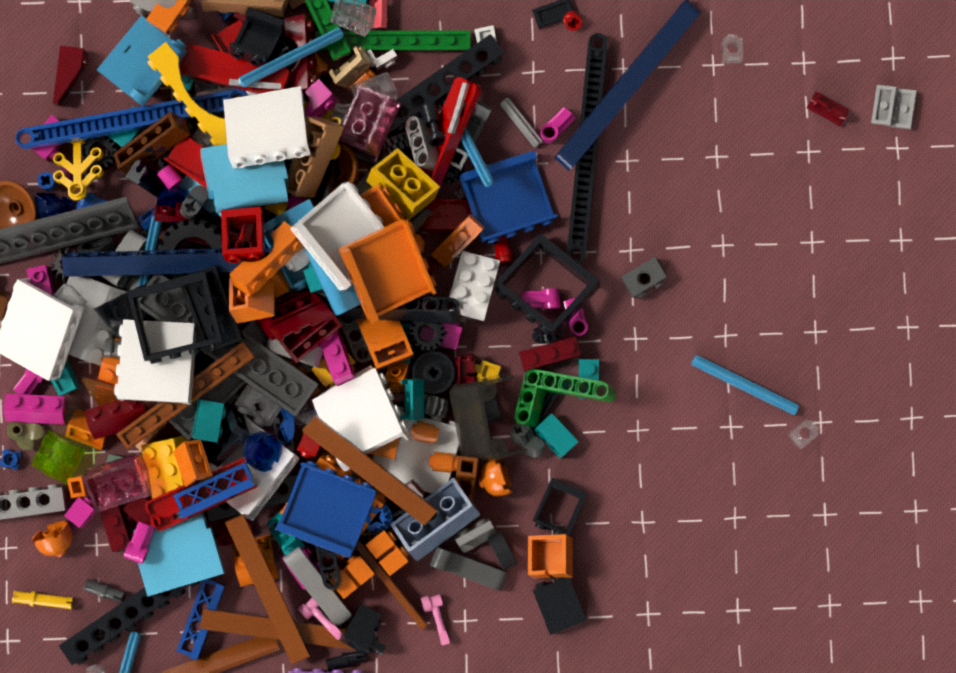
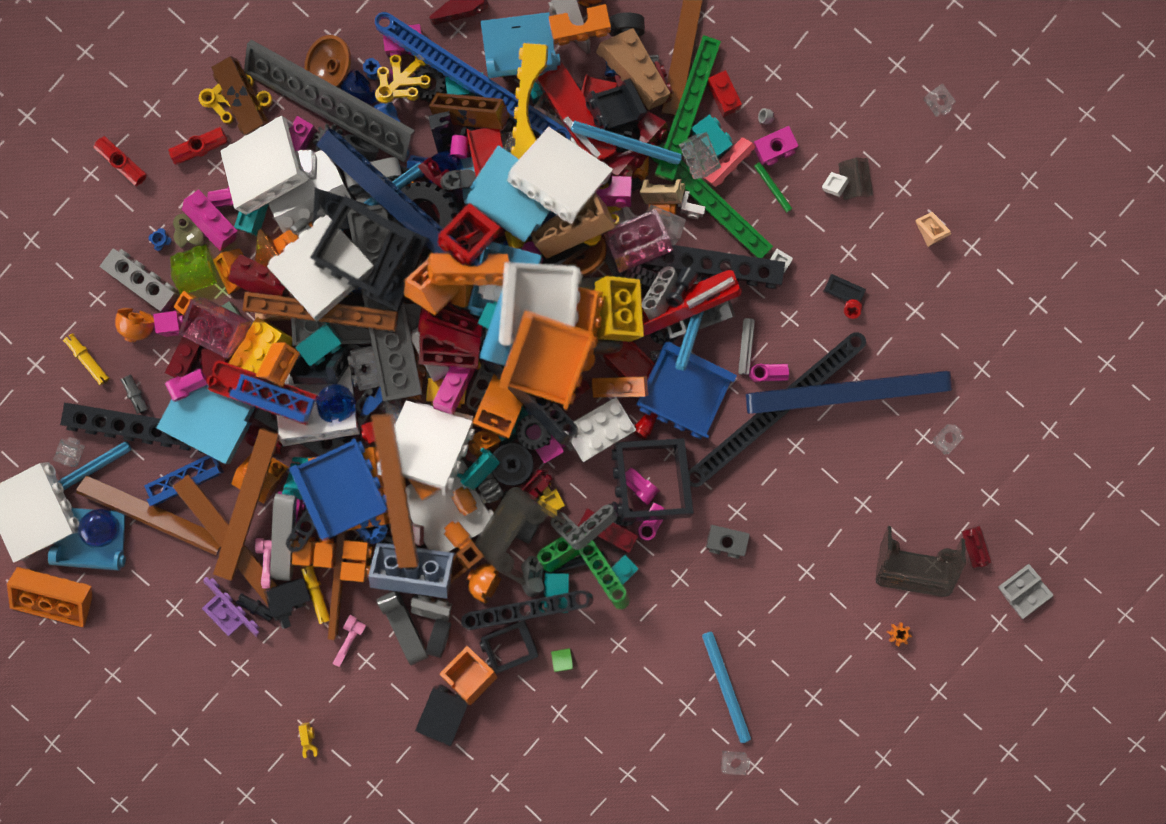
camera: 55 degrees right, 0 degrees up
none -> yellow pin [301,565,330,624]
none -> black beam [461,590,594,630]
none -> dark grey beam [550,505,618,550]
none -> bright green slope [551,648,573,672]
none -> clear smoke windscreen [876,526,966,597]
none -> orange gear [887,622,912,647]

